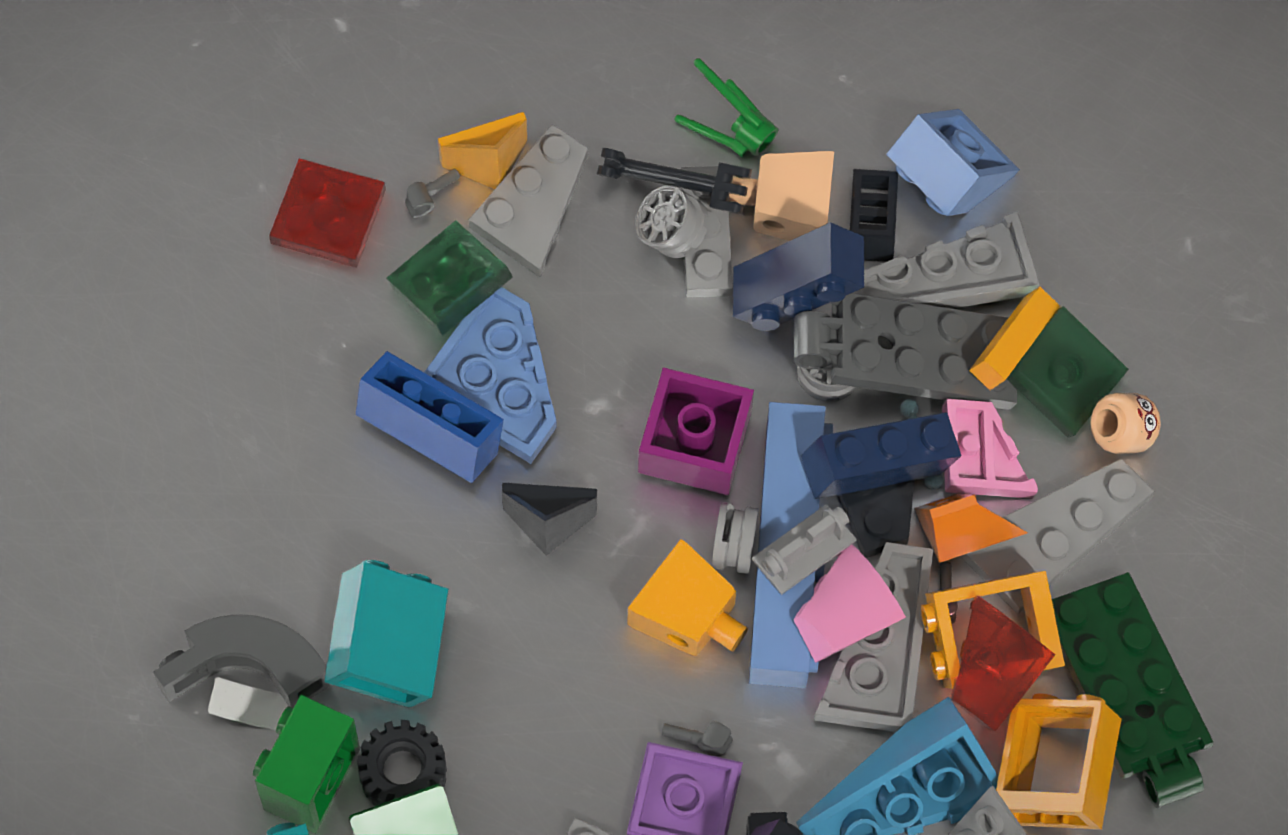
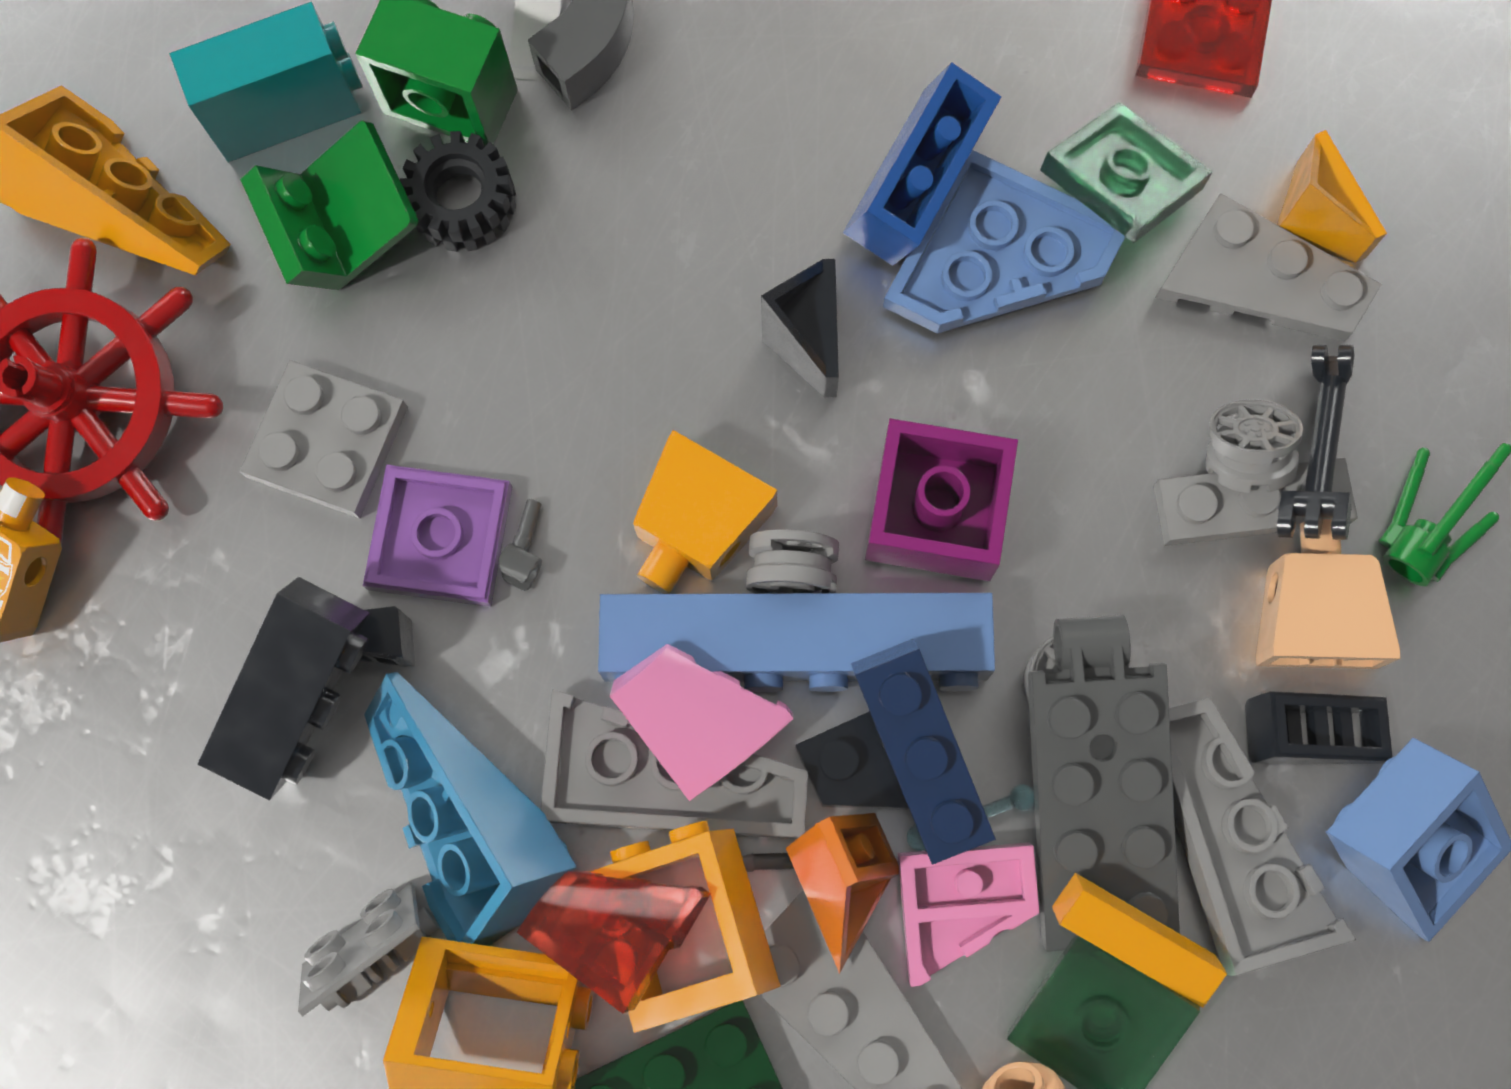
camera: 90 degrees right, 10 degrees up
teal brick [324,560,449,708] -> none
dark grey hand [405,169,460,218] -> none
dark blue brick [733,222,864,331] -> none
light grey hinge [752,504,857,595] -> none

